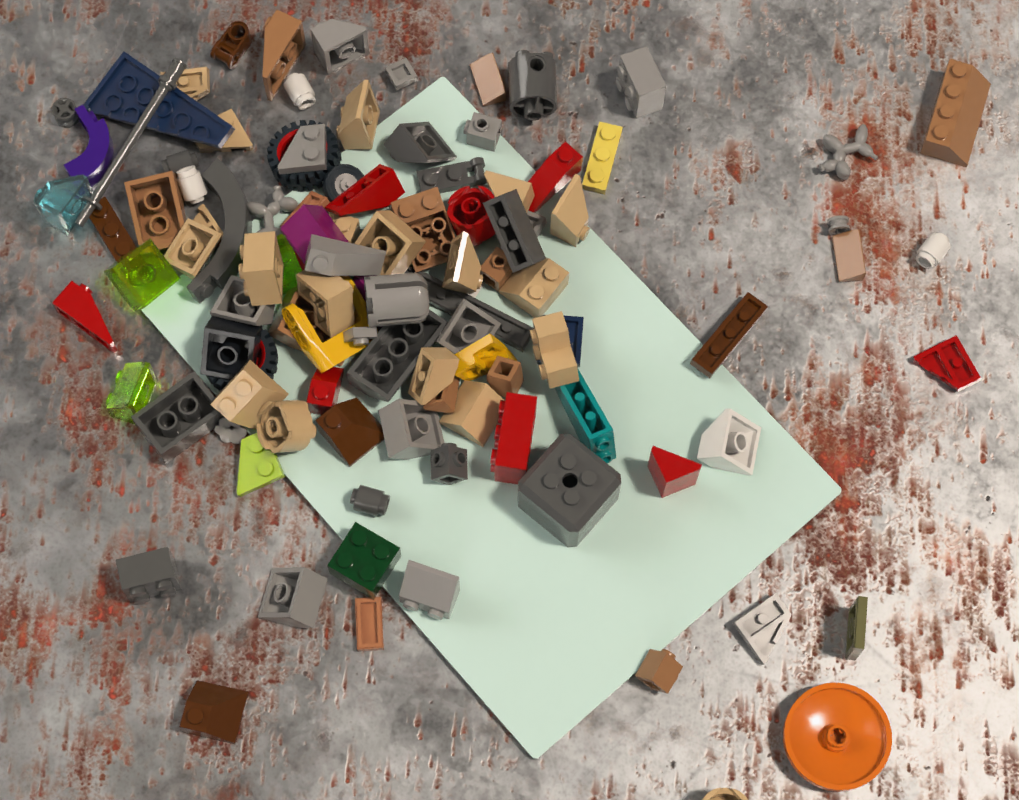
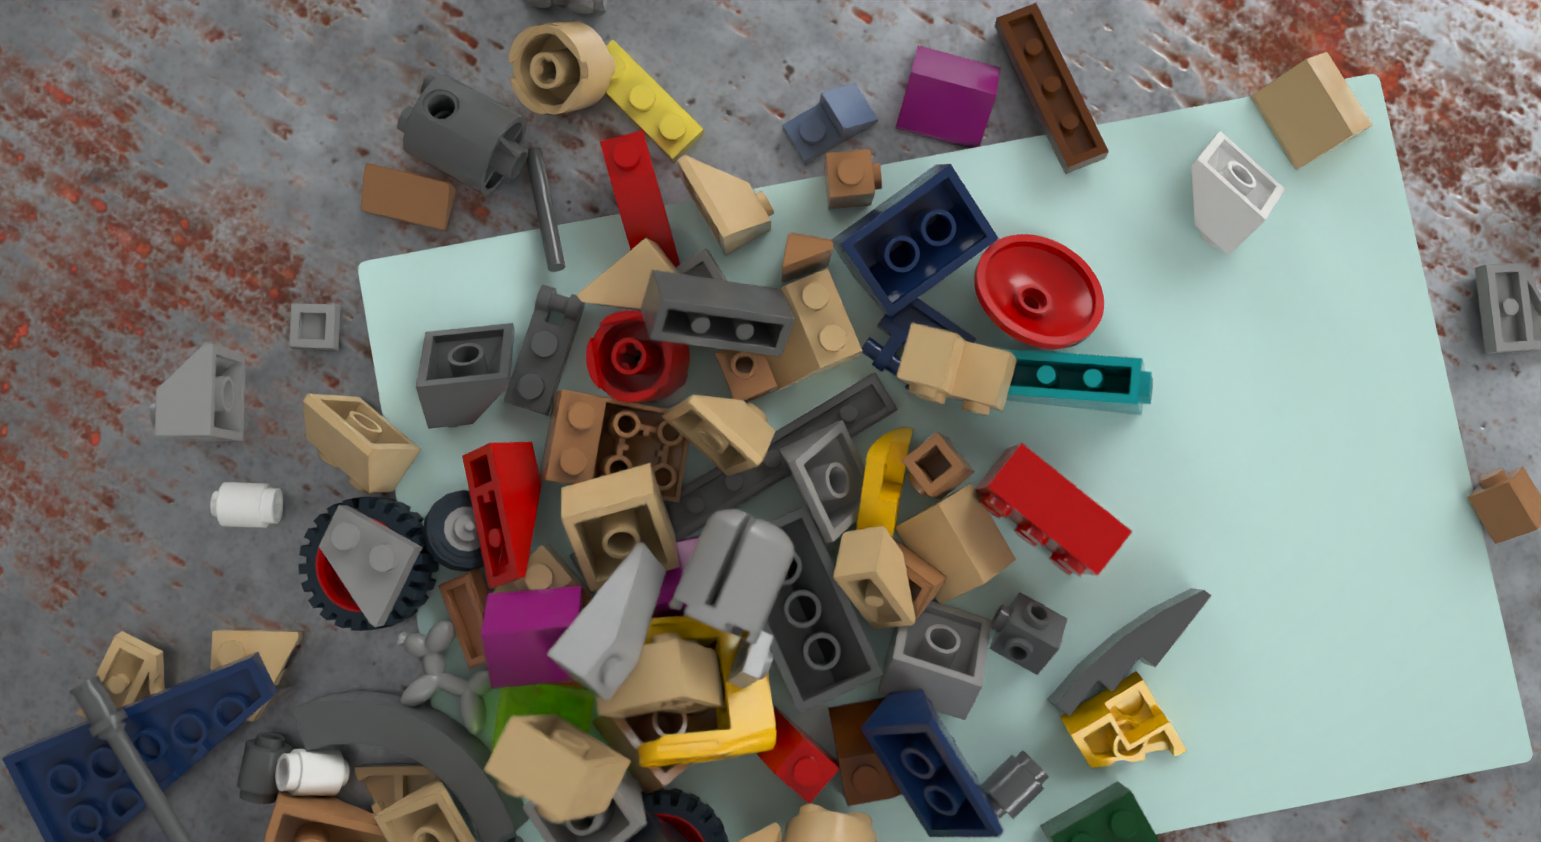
camera: 60 degrees left, 15 degrees up
reddish brown piece [210,21,252,70] -> none
medium nougat slope [262,9,306,101] -> none
light grey slope [399,560,460,620] -> none
light grey brick [463,112,502,152] -> none
dark grey plate [517,433,621,547] -> none
red slope [647,446,702,498] -> none
none -> tan brick [508,20,616,115]
none -> dark grey bar [526,147,566,272]
none -> medium nougat slope [781,233,834,282]
none -> sand blue slope [782,83,878,165]
none -> medium nougat brick [824,149,882,209]
none -> dark blue slope [832,164,999,317]
none -> dark blue slope [861,690,1004,837]
none -> magenta slope [895,45,1001,149]
none -> red dish [974,234,1104,349]
none -> dark grey slope [1047,588,1212,716]
none -> yellow slope [1060,671,1187,768]
none -> tan slope [1251,52,1373,170]

